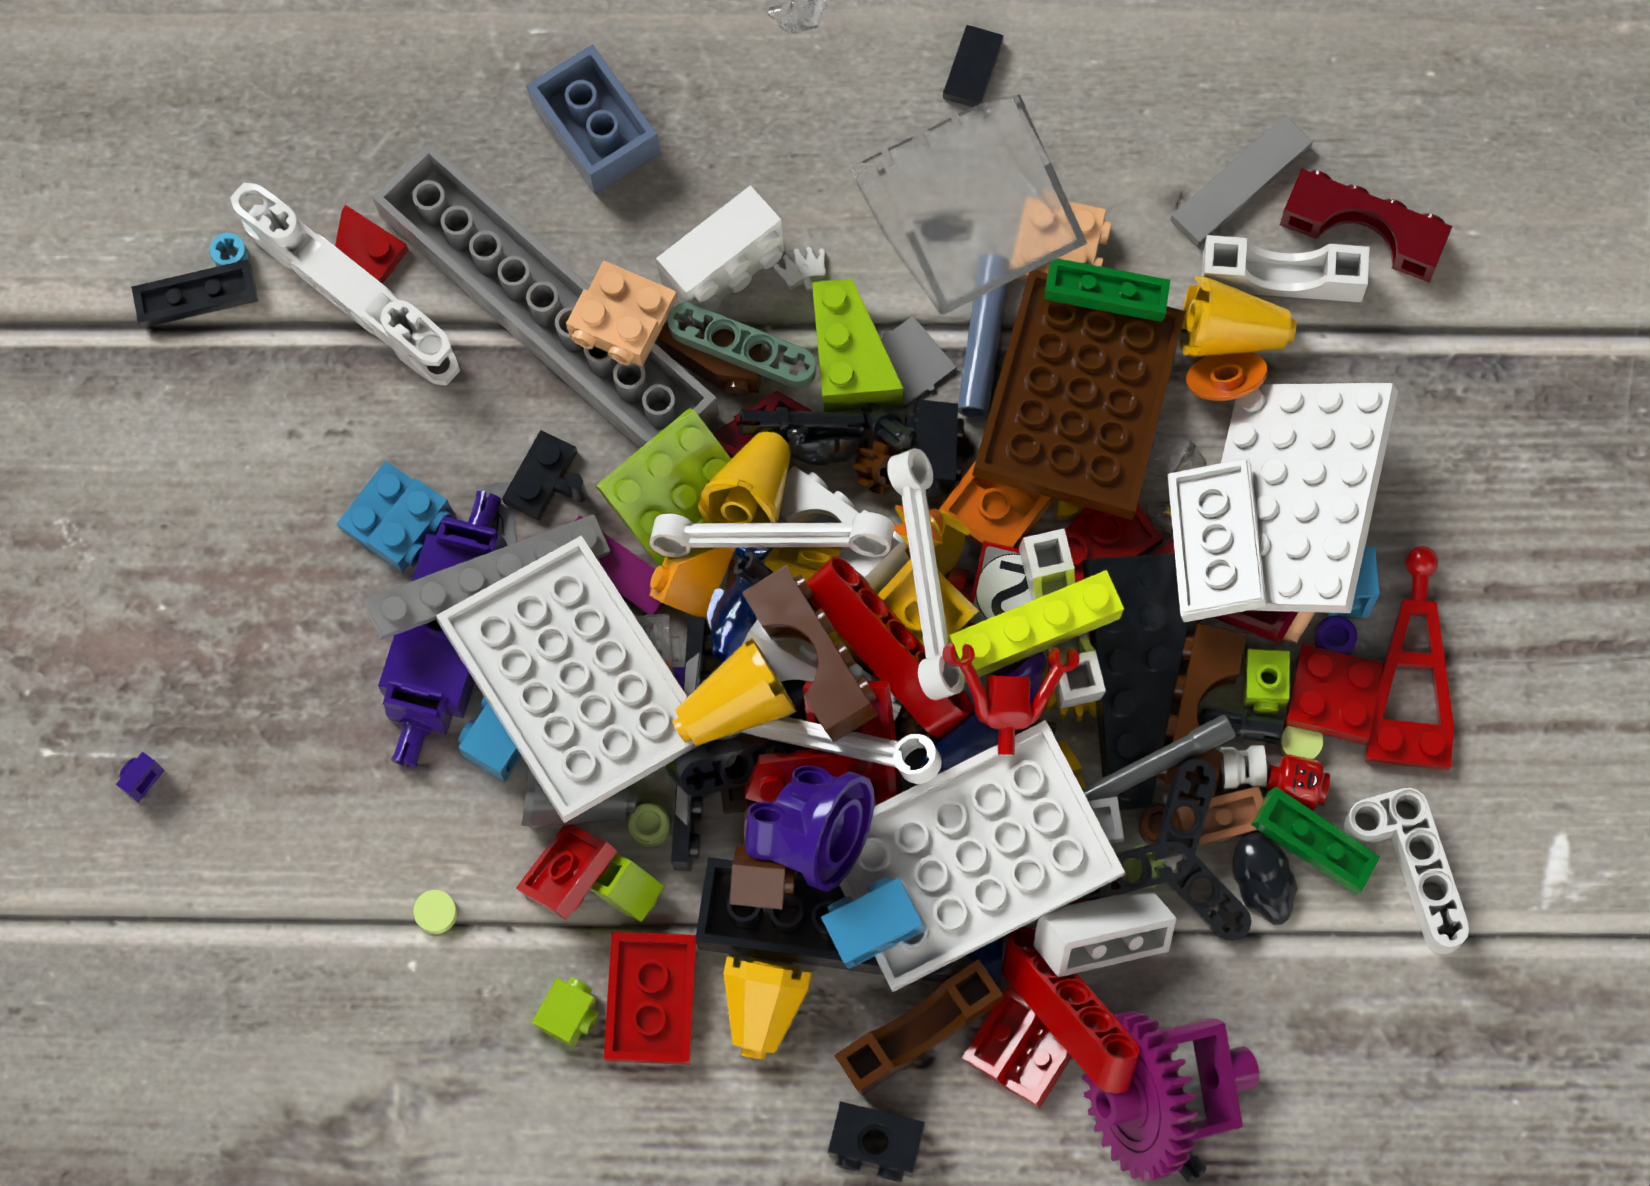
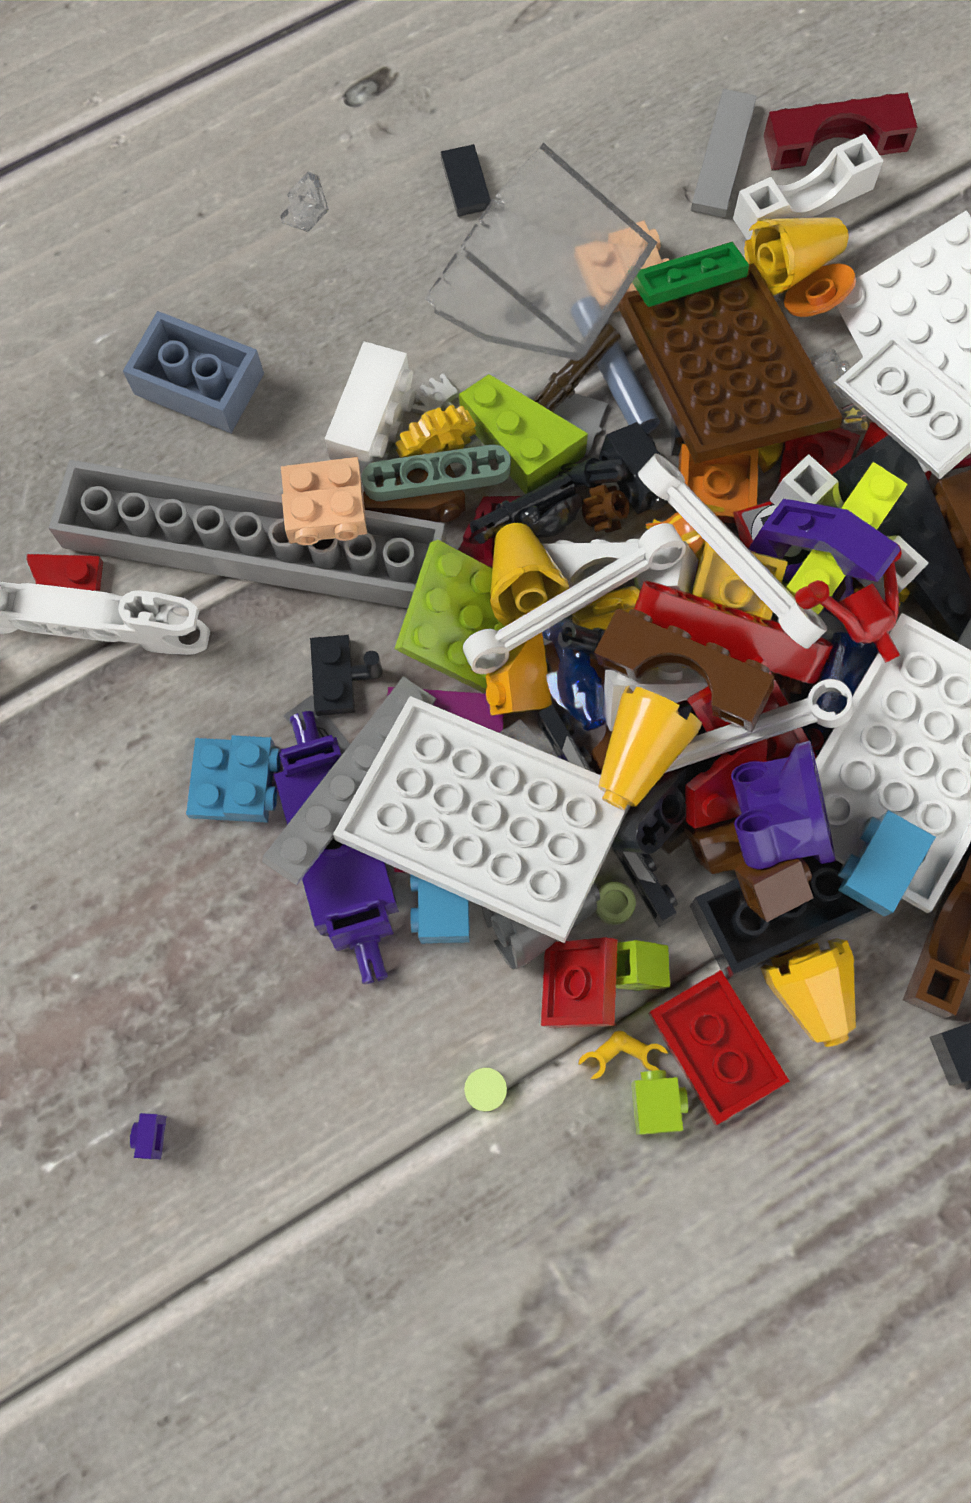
camera: 35 degrees left, 0 degrees up
none -> yellow gear [395,405,476,458]
none -> dark brown pin [533,321,621,412]
none -> yellow arm [578,1030,668,1080]
none -> dark purple slope [748,498,901,582]

